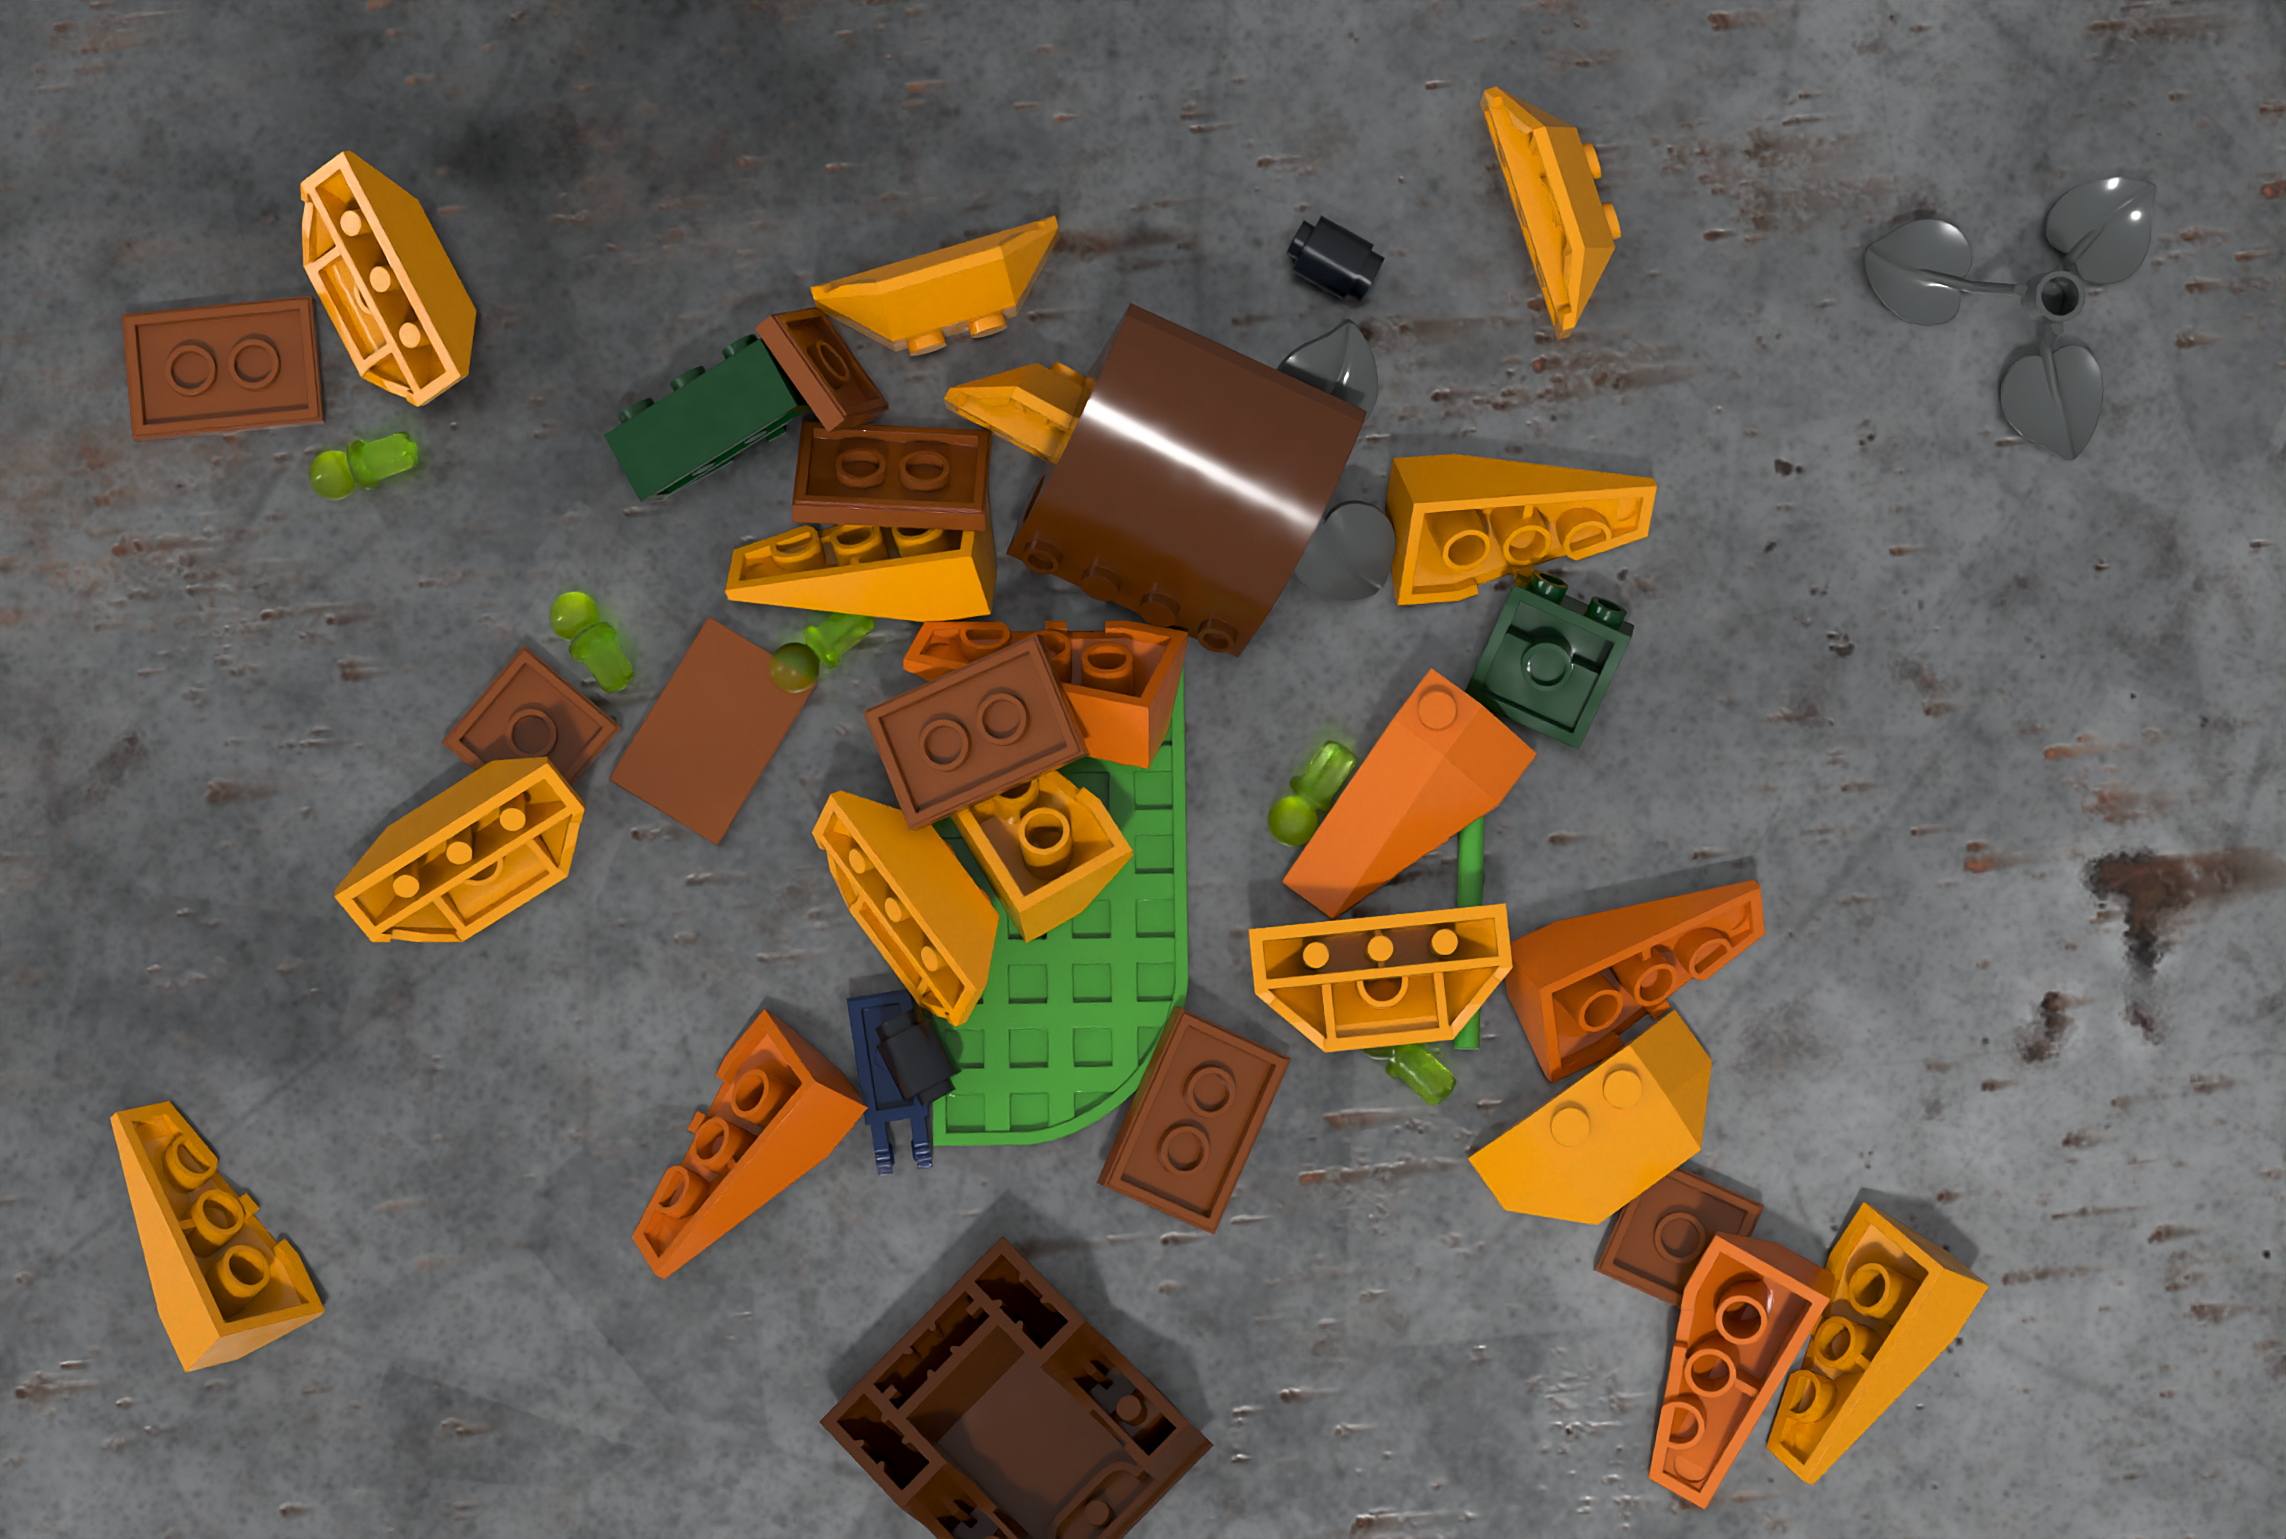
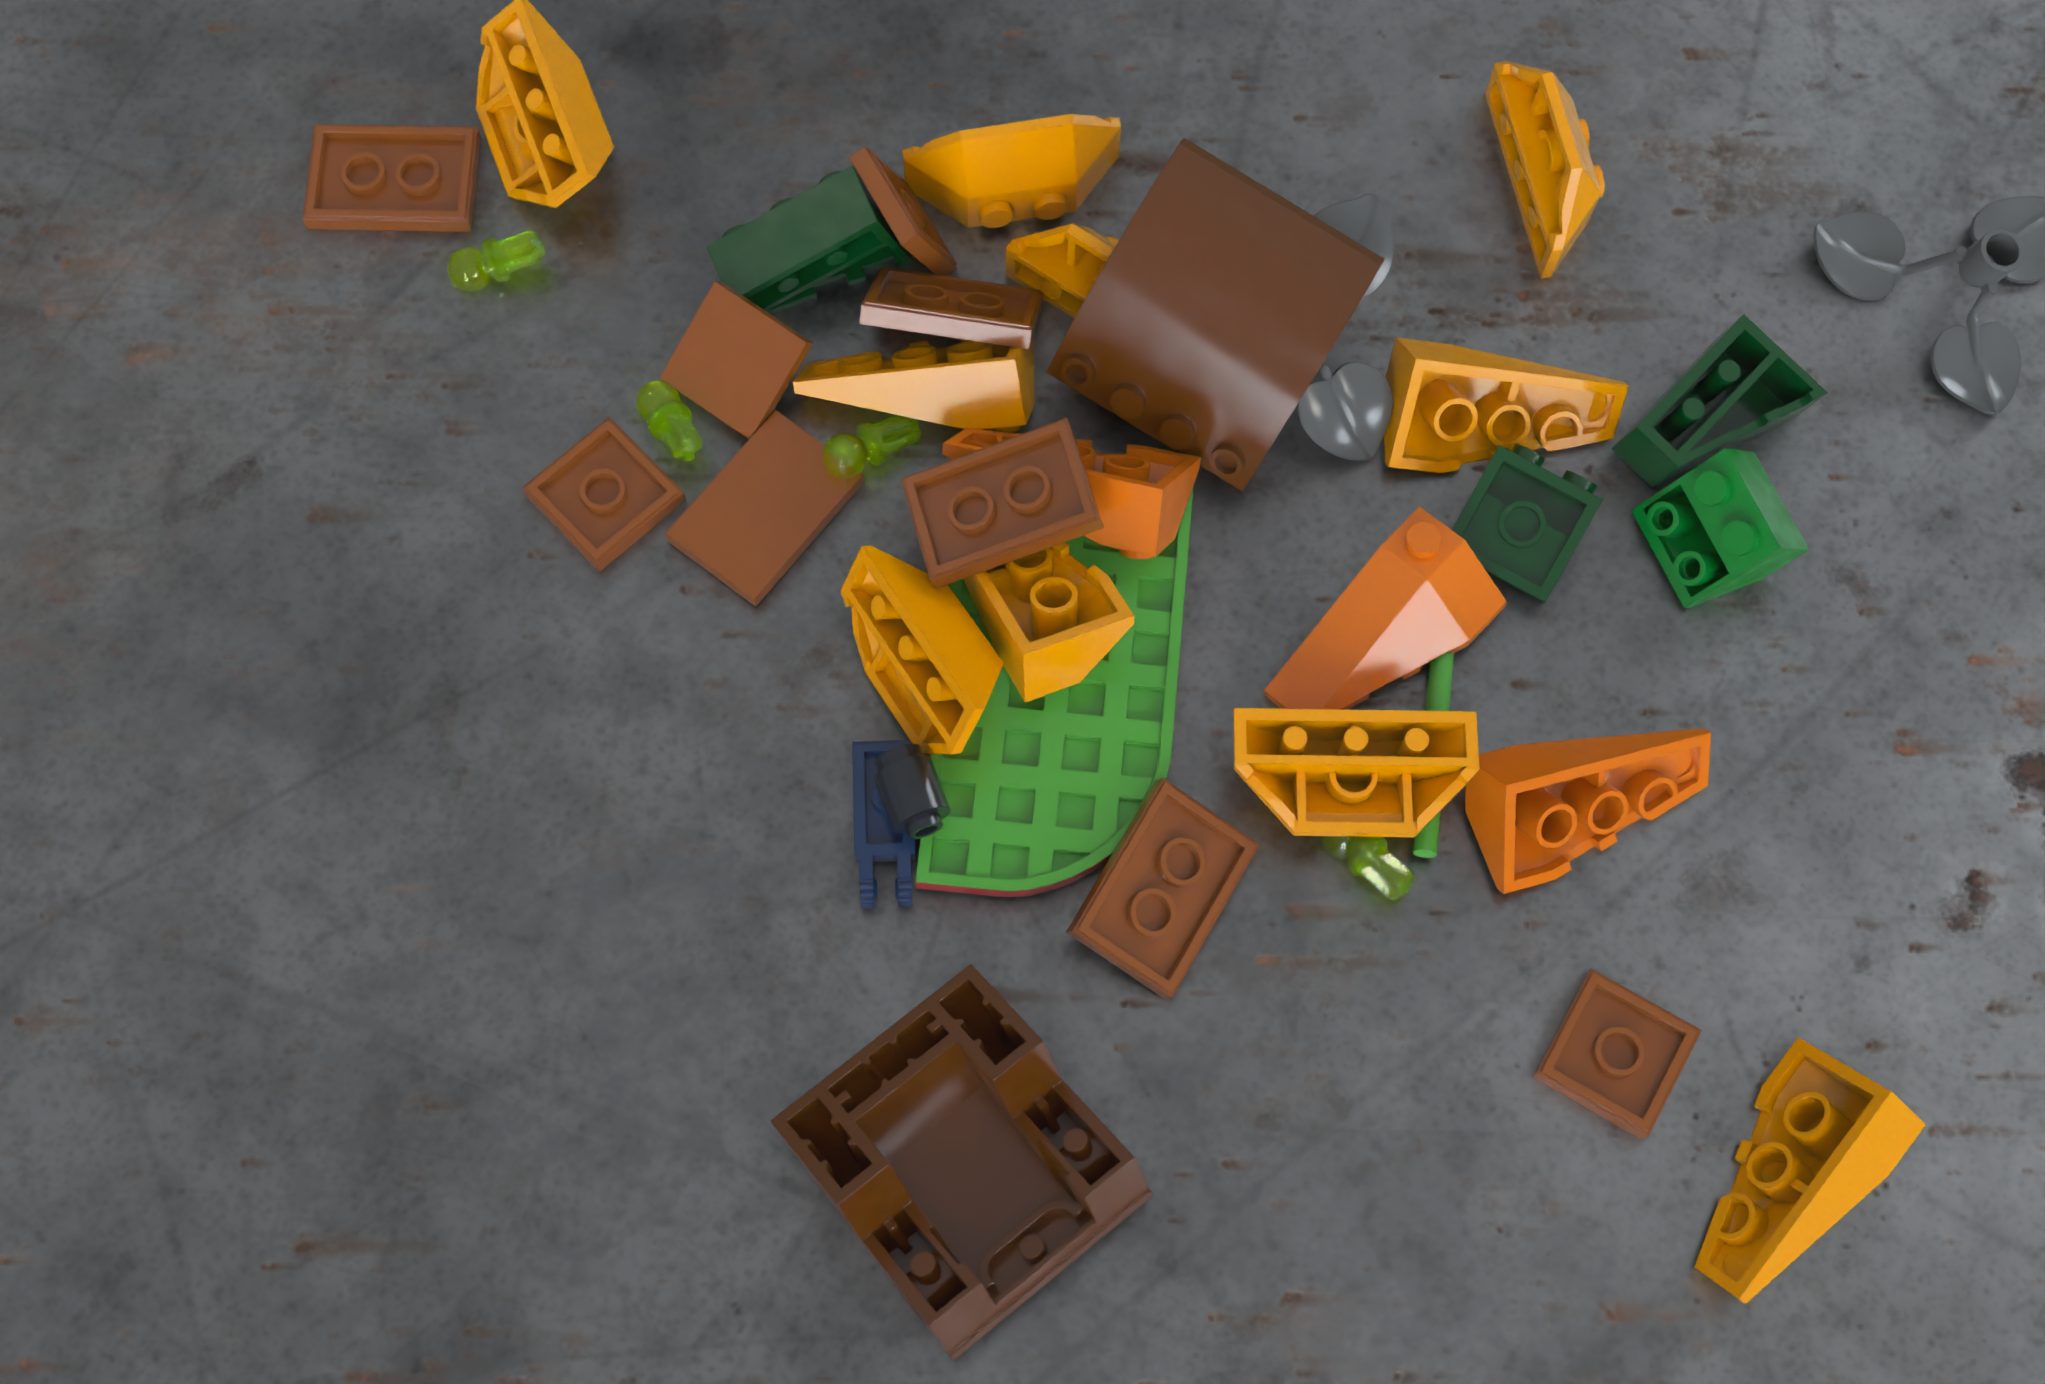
camera: 10 degrees right, 15 degrees down
light orange wedge [110,1101,325,1373] -> none
light orange wedge [334,757,585,942] -> none
orange wedge [632,1009,868,1279] -> none
clear neon green axle [1267,740,1357,847] -> none
black brick [1286,215,1385,302] -> none
light orange wedge [1467,1009,1712,1225] -> none
orange wedge [1648,1231,1835,1510] -> none
none -> dark orange tile [659,281,813,439]
none -> dark green wedge [1611,314,1828,488]
none -> green slope [1631,448,1809,608]

